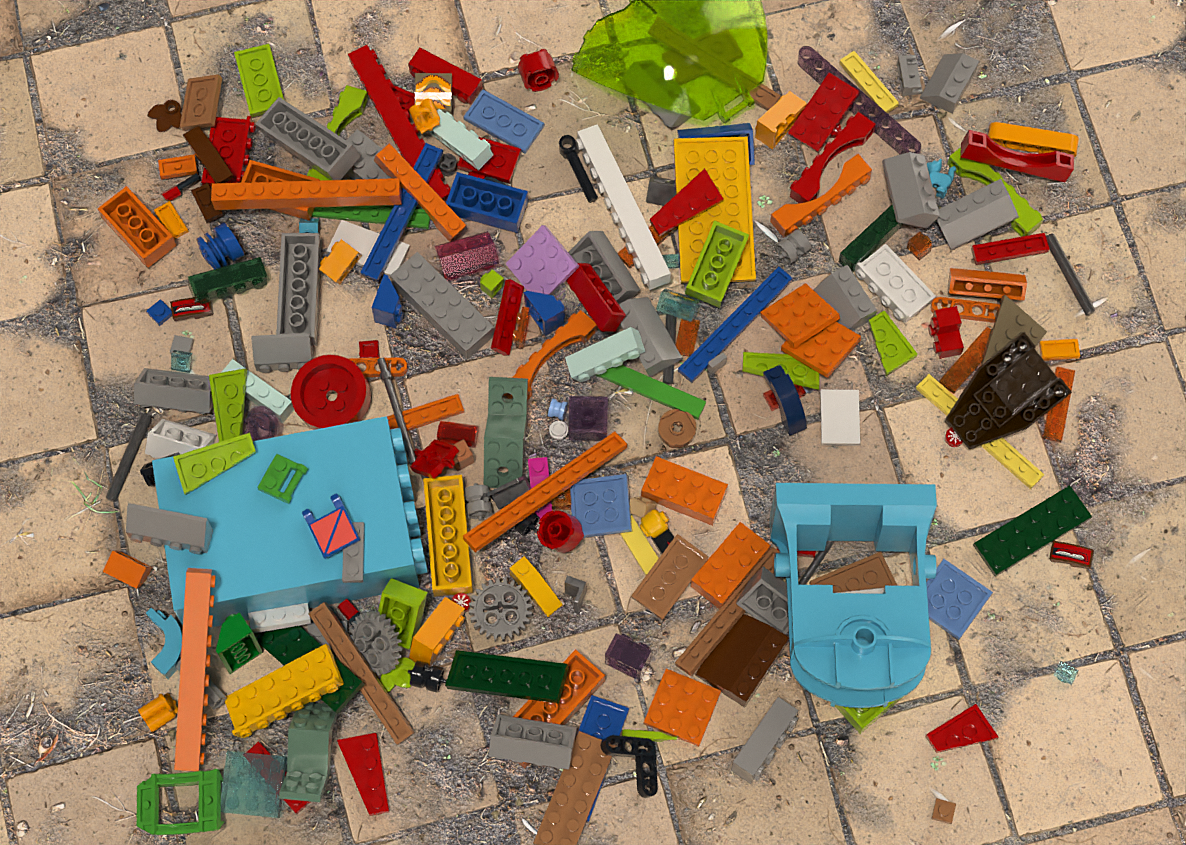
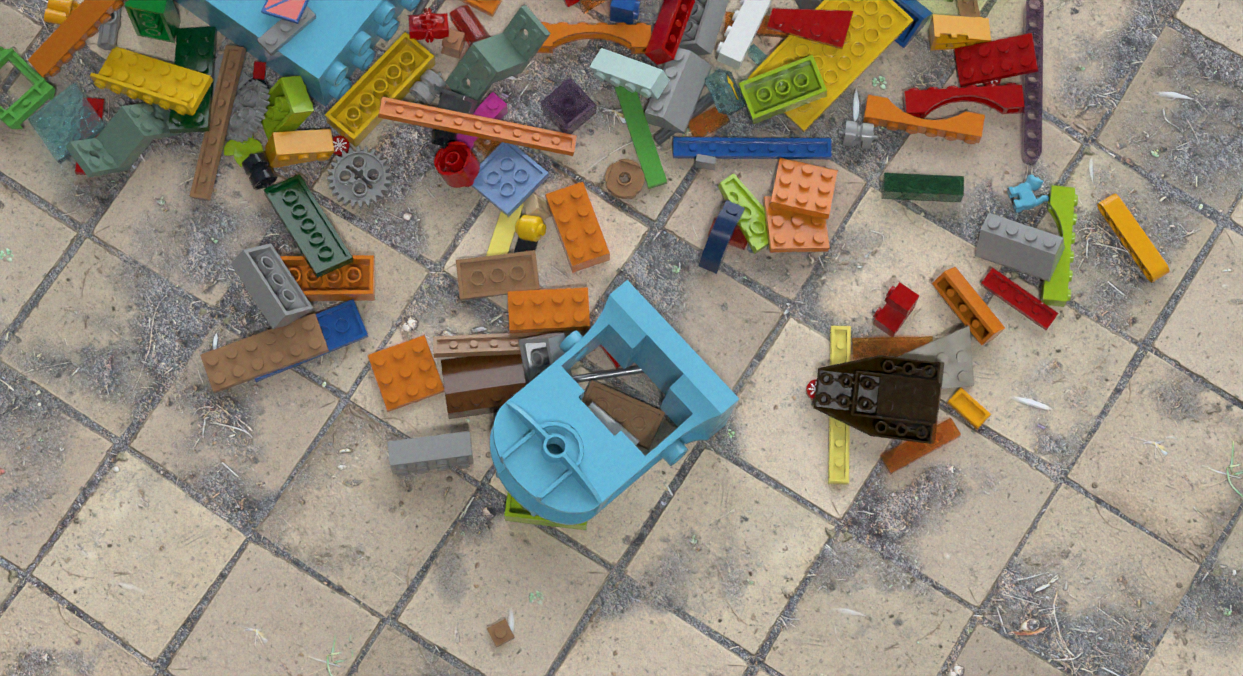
camera: 45 degrees right, 5 degrees up
white plate [248,603,311,633] -> none
red wing [337,733,389,816] -> none
yellow slope [509,556,563,617] -> none
light blue wheel [548,398,568,420] -> none
white plate [549,421,568,440] -> none
flat silver panel [565,575,586,614] -> none
black beam [600,735,658,798] -> none
clear purple brick [605,633,652,681] -> none
lime piece [622,729,677,742] -> none
light grey slope [814,265,877,331] -> none
white tile [820,389,860,446] -> none
light yellow plate [839,51,899,115] -> none
white bracket [854,244,936,323] -> none
lime wing [868,310,918,376] -> none
light grey slope [882,152,940,228] -> none
light grey hinge [897,55,923,96] -> none
clear orange plate [907,232,932,261] -> none
light grey slope [920,53,979,114] -> none
red wing [925,704,999,753] -> none
medium blue plate [926,559,993,640] -> none
orange beam [930,297,1000,323] -> none
red arch [961,130,1074,183] -> none
dark green plate [973,485,1092,577] -> none
flat silver axle [1046,233,1095,316] -> none
slope [1049,541,1094,569] -> none
clear light blue plate [1054,661,1079,685] -> none

